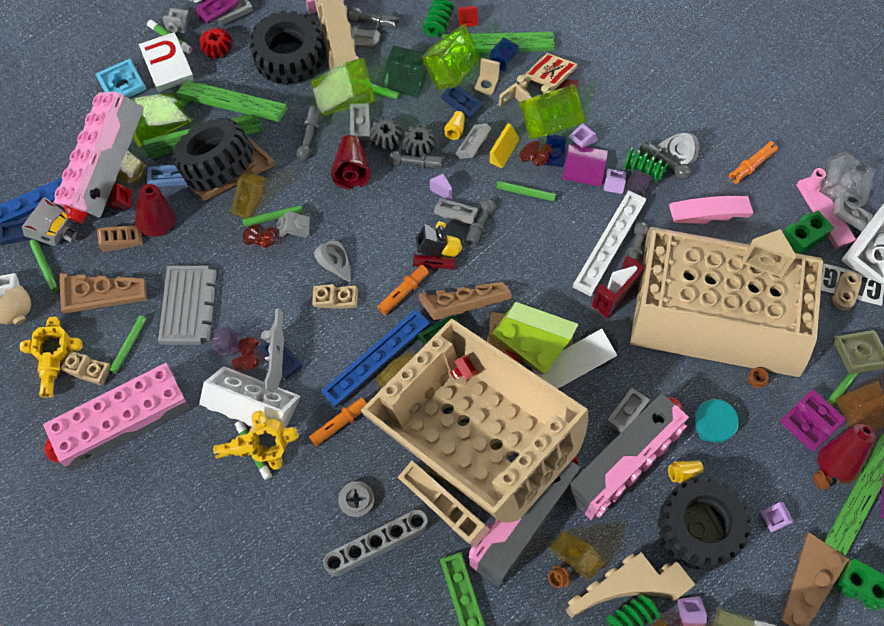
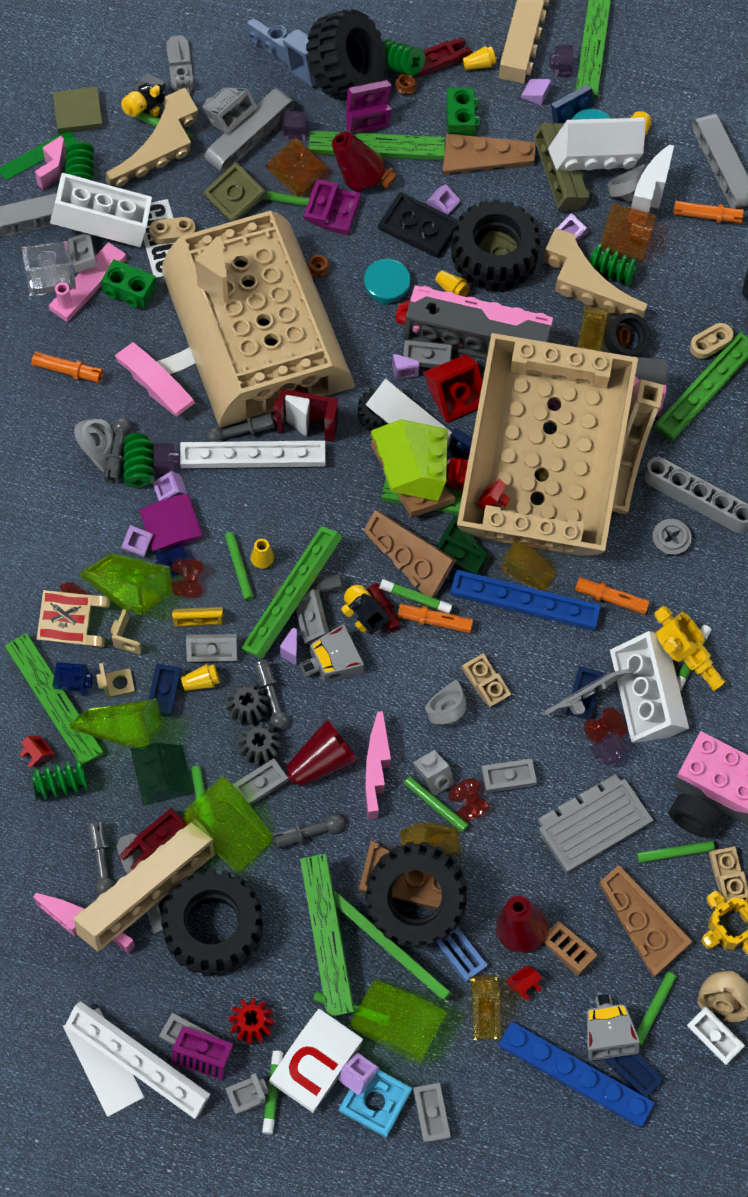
camera: 125 degrees left, 0 degrees up
piece [53,92,145,223] -> none
none -> dark red hinge [119,808,188,870]
none -> white sticker [156,347,195,374]
none -> bright green plate [241,526,342,660]
none -> yellow cone [250,539,275,569]
none -> light grey torso [300,624,364,683]
none -> lavender slope [338,1052,379,1095]
none -> bright pink slope [365,711,391,820]
none -> black tile [378,192,458,259]
none -> bright green bar [379,579,452,613]
none -> lavender slope [392,354,420,380]
none -> light grey plate [413,1083,451,1144]
none -> red slope [424,354,483,422]
none -> light grey plate [481,759,537,793]
none -> black tyre [603,312,651,357]
none -> black tyre [668,793,721,838]

